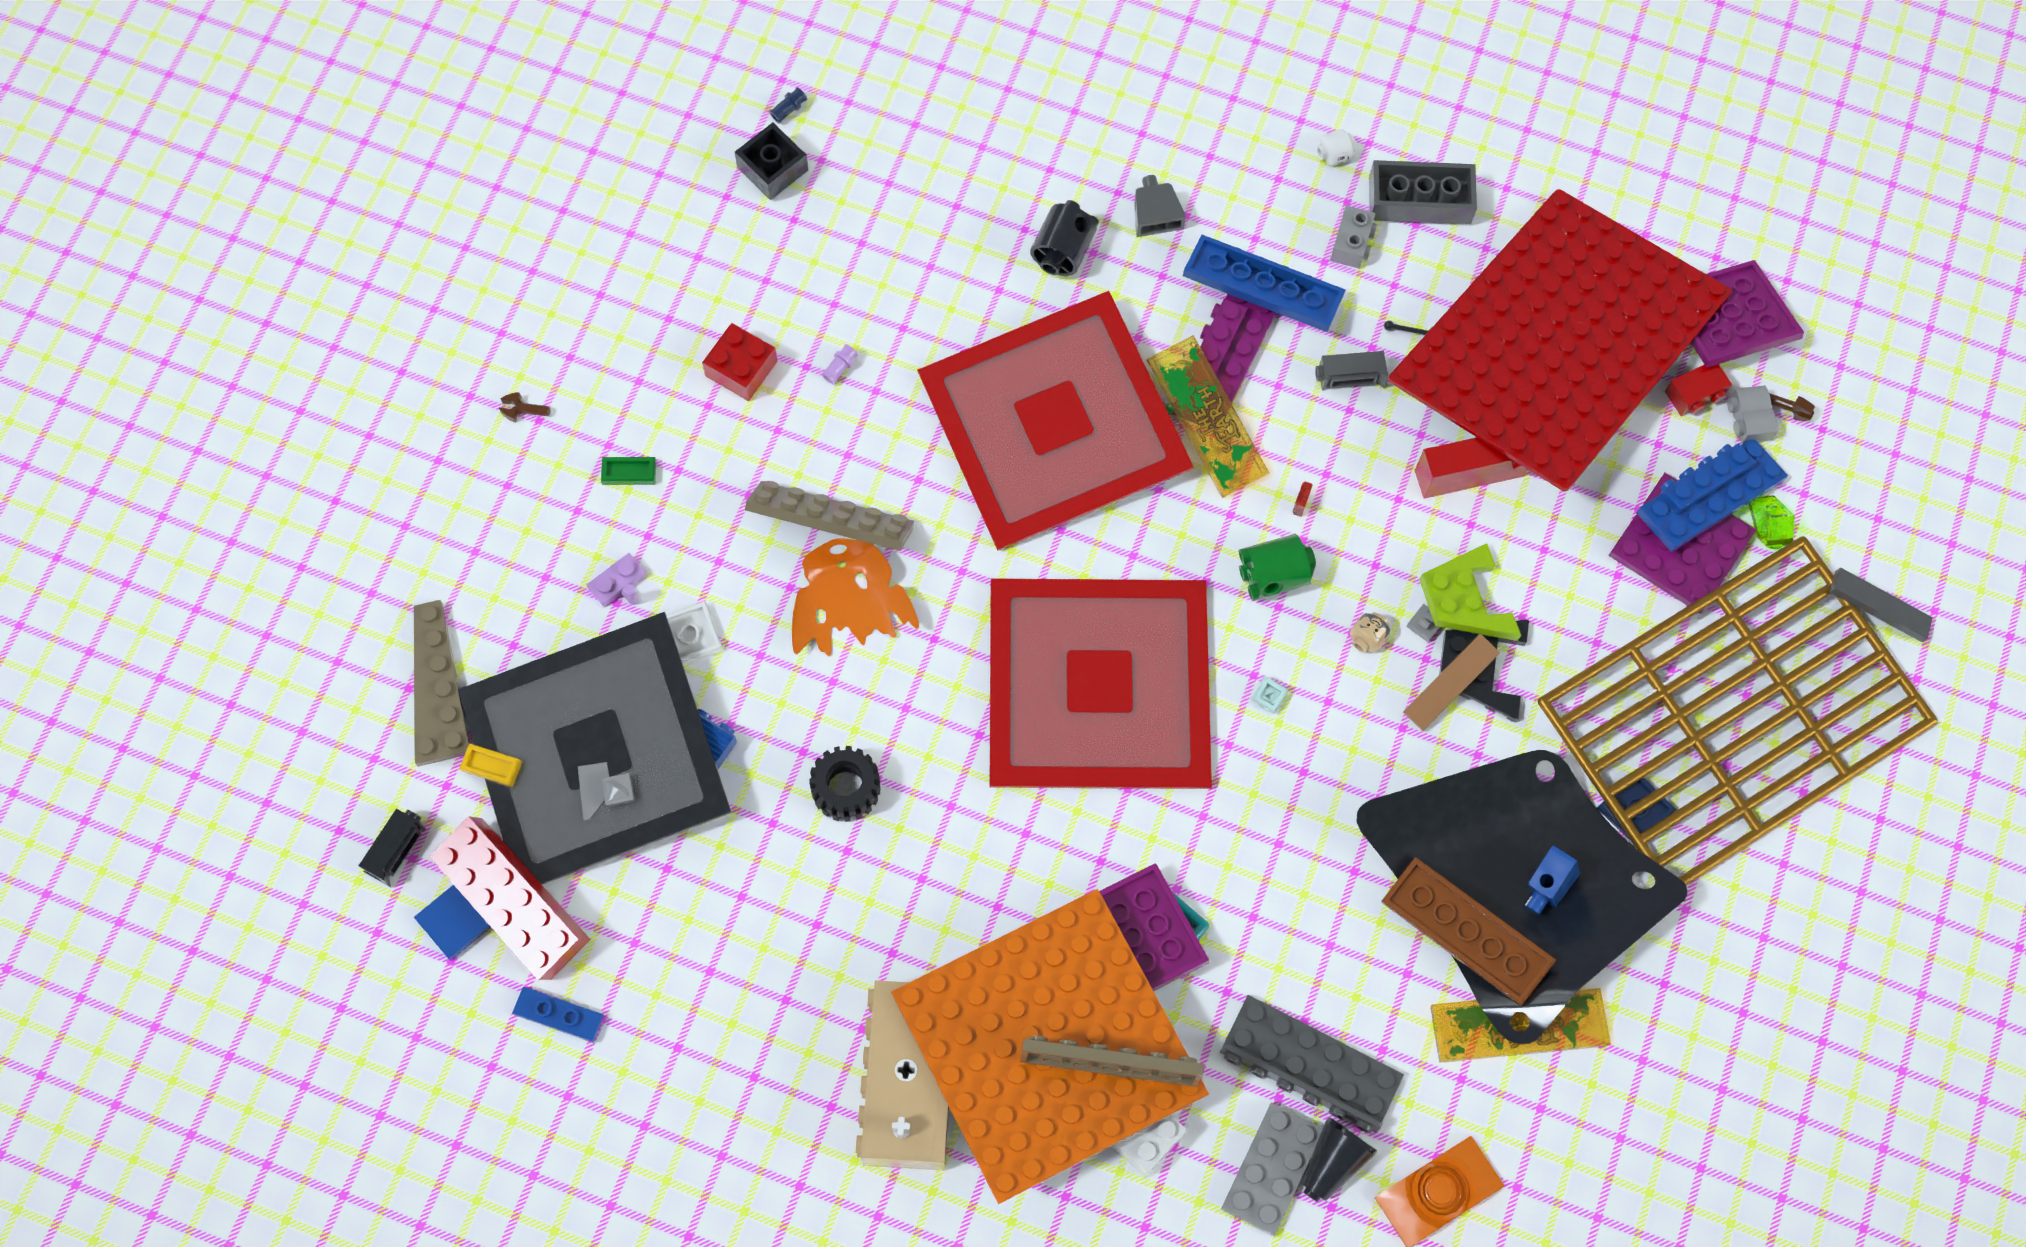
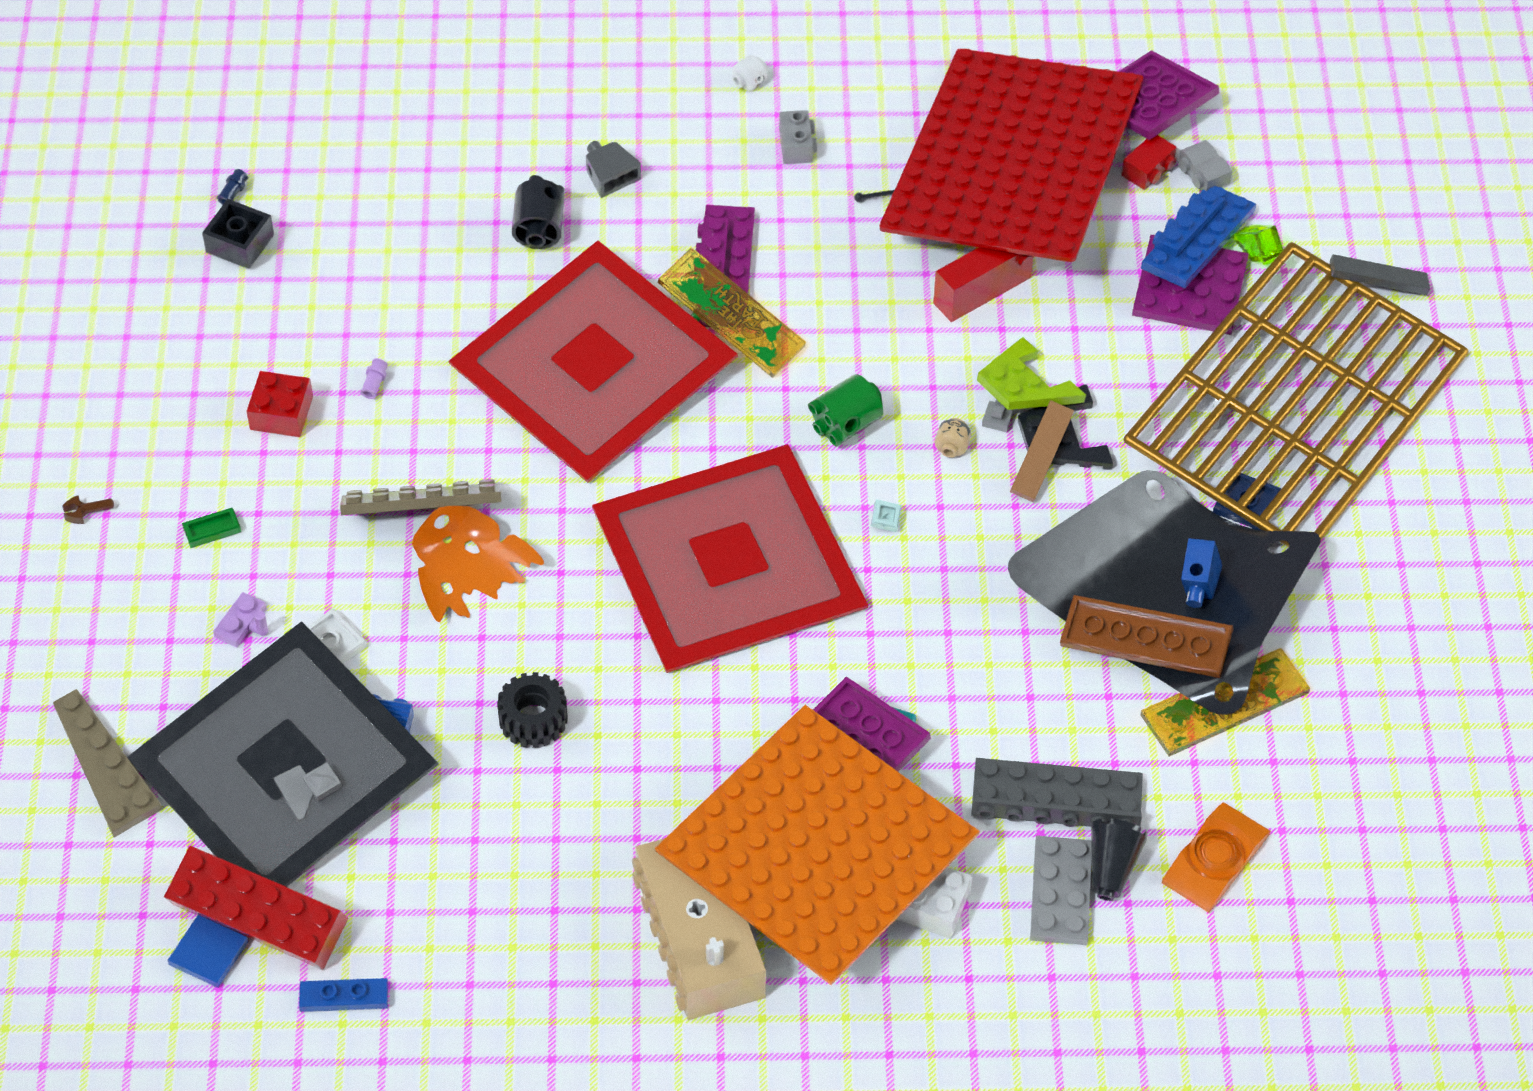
camera: 20 degrees left, 15 degrees down
black window [358,808,426,888] -> none
yellow tile [459,744,522,788] -> none
dark tan plate [1020,1036,1204,1087] -> none
blue plate [1182,234,1346,332] -> none
clear red tile [1292,481,1313,517] -> none
dark grey window [1315,351,1388,391] -> none
dark grey brick [1369,160,1477,224] -> none
reddish brown bar [1769,393,1815,421] -> none

